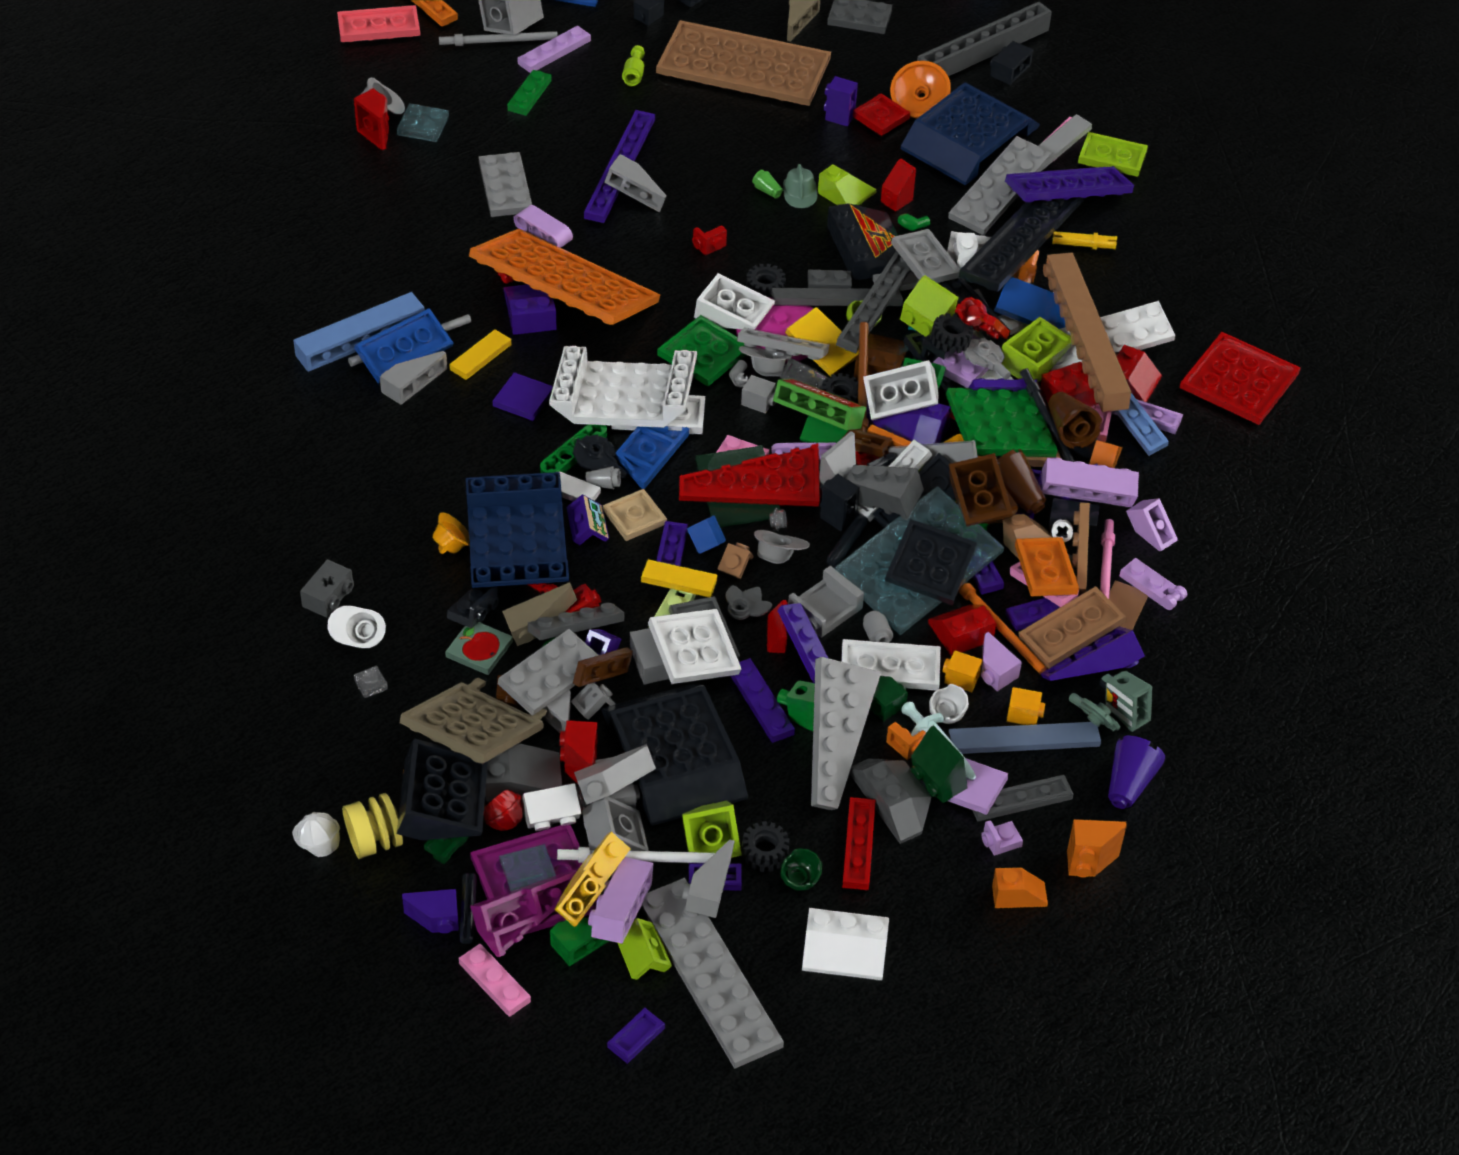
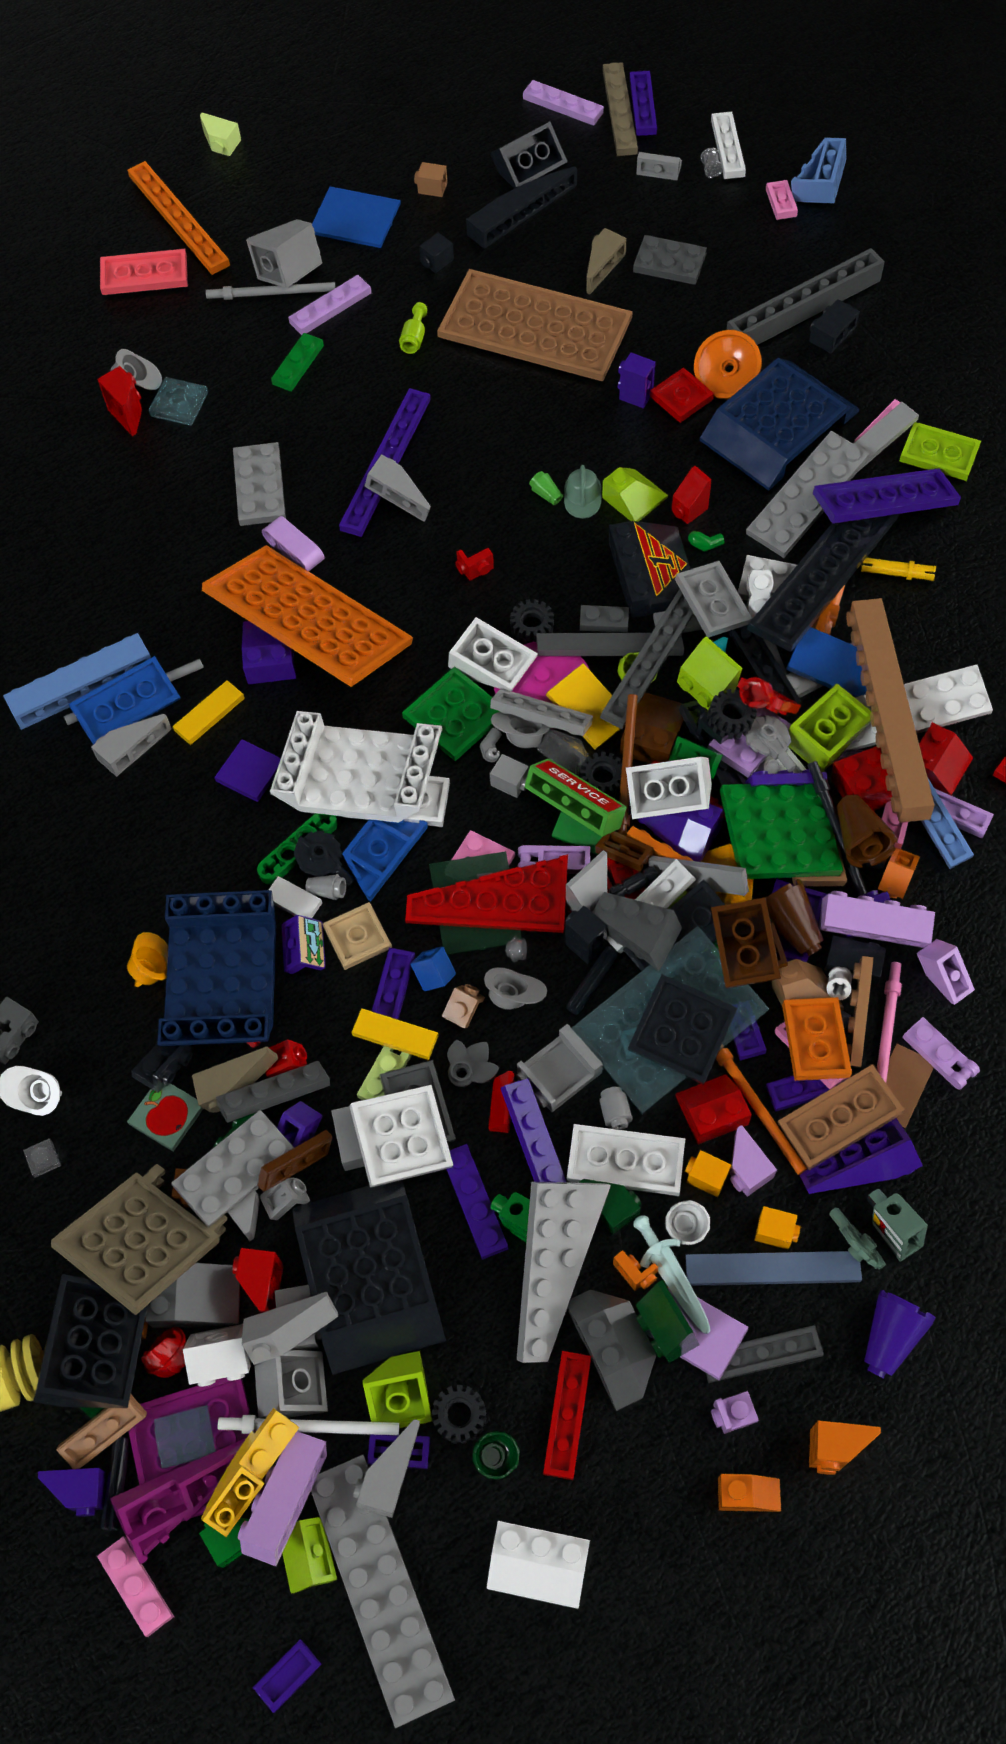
camera: 10 degrees right, 15 degrees up
none -> medium nougat tile [56,1395,147,1469]

